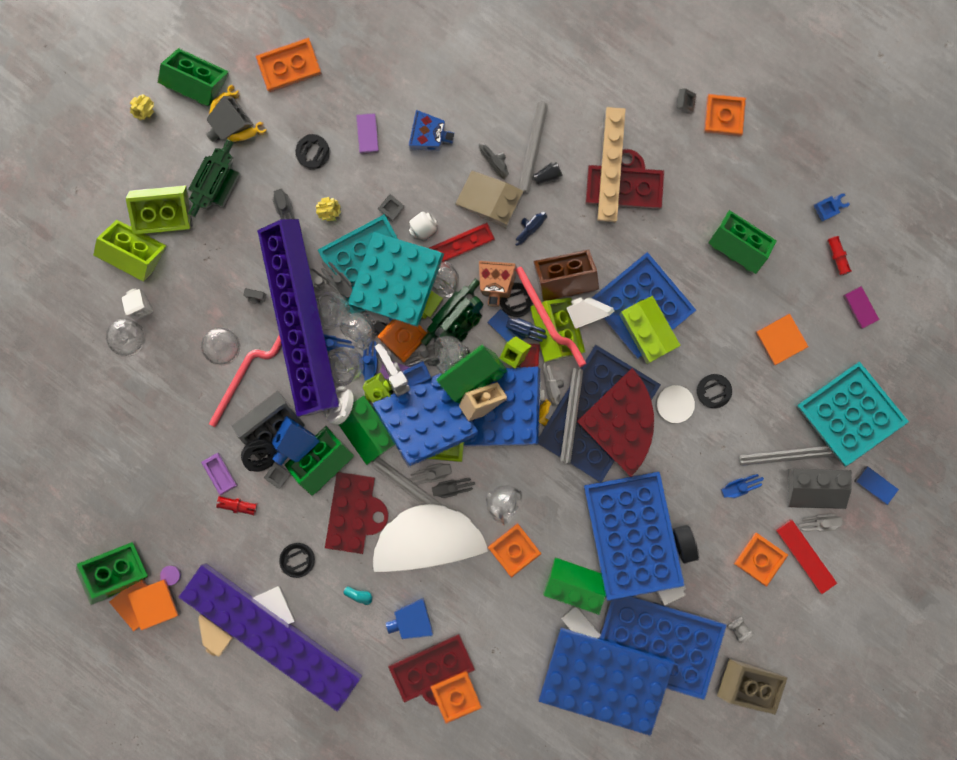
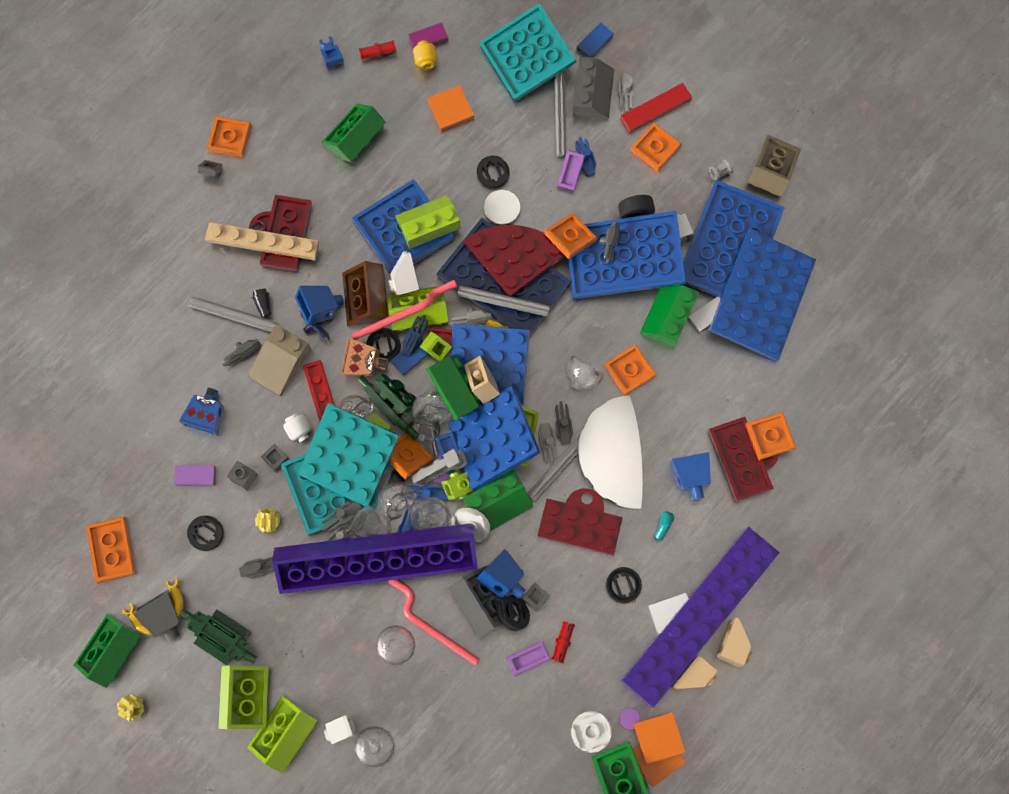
camera: 80 degrees left, 10 degrees down
dark grey plate [243,288,267,304] -> none
green slope [284,426,354,496] -> none
none -> dark grey brick [226,460,258,491]
none -> blue torso [295,286,344,326]
none -> yellow head [413,41,438,70]
none -> orange tile [544,213,597,259]
none -> medium lavender tile [557,150,586,191]
none -> white tile [571,711,612,753]
none -> dark grey piece [600,222,620,264]
none -> tan slope [715,617,752,667]

